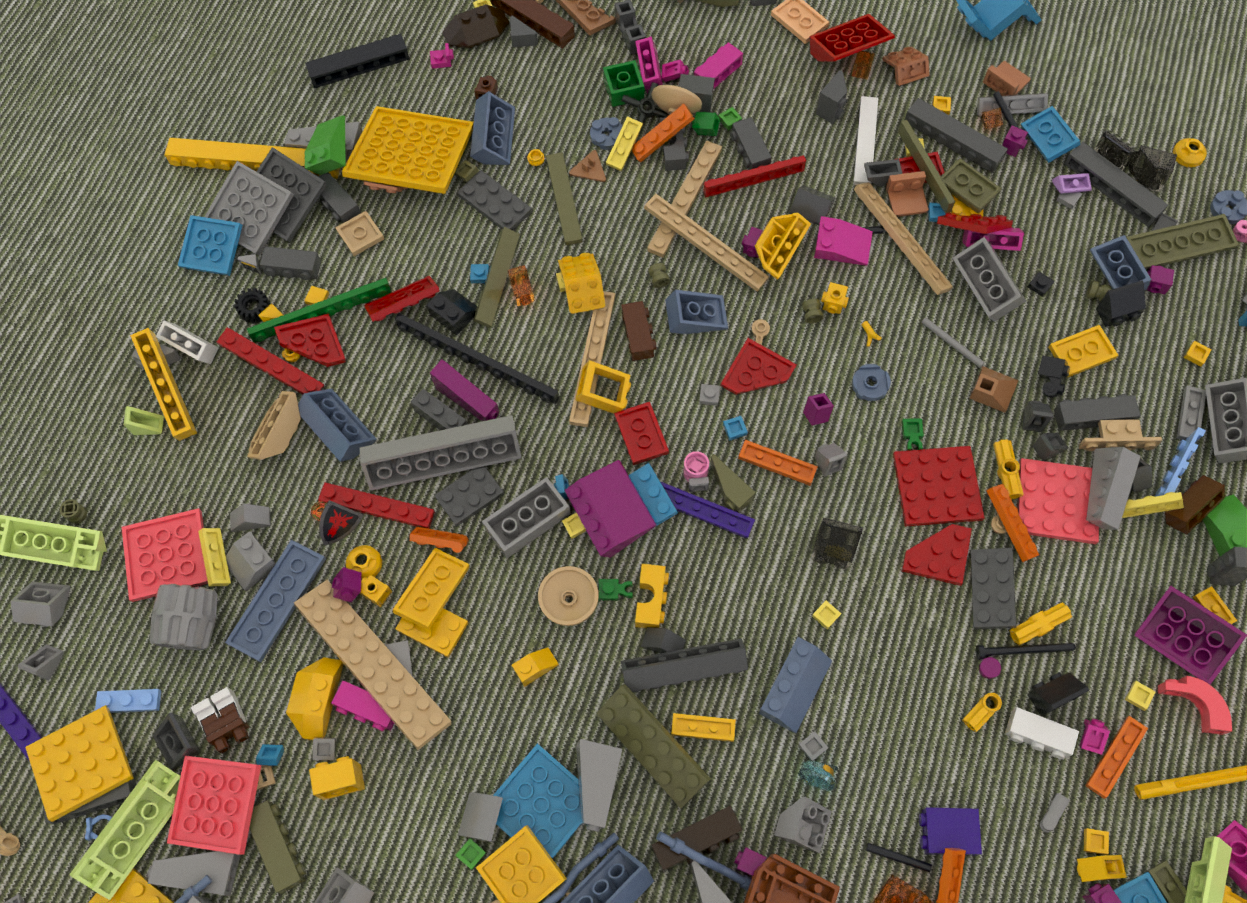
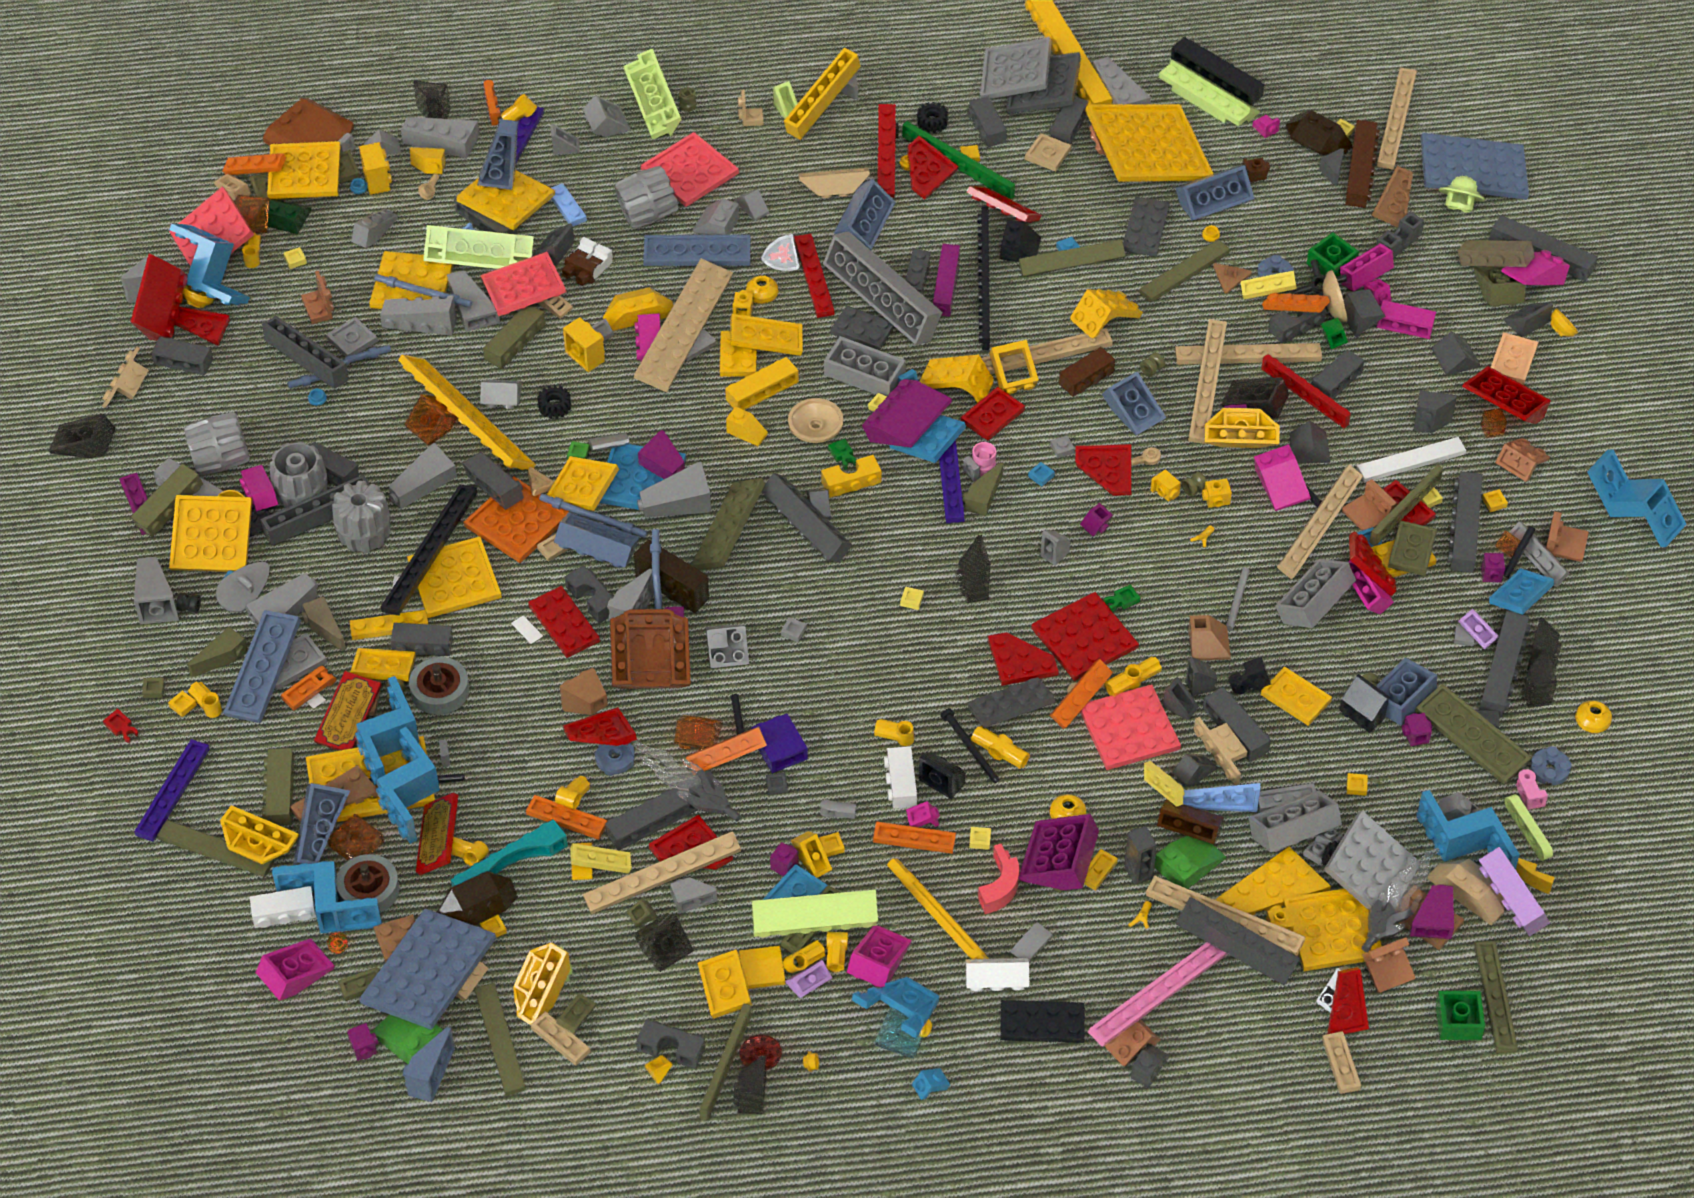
camera: 60 degrees right, 15 degrees down
white brick [156,321,219,364] -> none
dark azure plate [178,215,243,276] -> none
light yellow plate [198,528,231,587] -> none
light grey slope [238,254,261,274] -> none
dark azure plate [256,744,284,766] -> none
yellow slope [258,304,283,322] -> none
bright green slope [304,115,346,175] -> none
magenta brick [332,567,361,603] -> none
orange plate [410,527,469,553] -> none
olive plate [455,160,479,183] -> none
clear orange arch [507,265,535,306] -> none
yellow plate [671,713,736,742] -> none
bright green plate [718,107,742,130] -> none
orange plate [738,440,818,486] -> none
sand blue slope [759,637,832,734] -> none
clear light blue piece [798,761,839,791] -> none
sand blue plate [852,364,891,401] -> none
dark grey slope [864,159,902,187] -> none
magenta tile [979,657,1001,679] -> none
black plate [1027,271,1055,297] -> none
light grey wedge [1086,447,1141,530] -> none
none -> sand blue wedge [477,119,518,190]
none -> black tyre [537,385,571,419]
none -> magenta slope [638,430,685,479]
none -> yellow brick [725,357,799,410]
none -> tan bracket [738,90,764,126]
none -> dark grey tile [765,773,788,795]
none -> yellow bracket [919,355,994,403]
none -> yellow piece [1050,794,1086,819]
none -> yellow brick [1151,469,1181,502]
none -> yellowish green slope [1159,59,1260,126]
none -> clear smoke slope [1222,377,1289,419]
none -> dark grey slope [1432,331,1480,376]

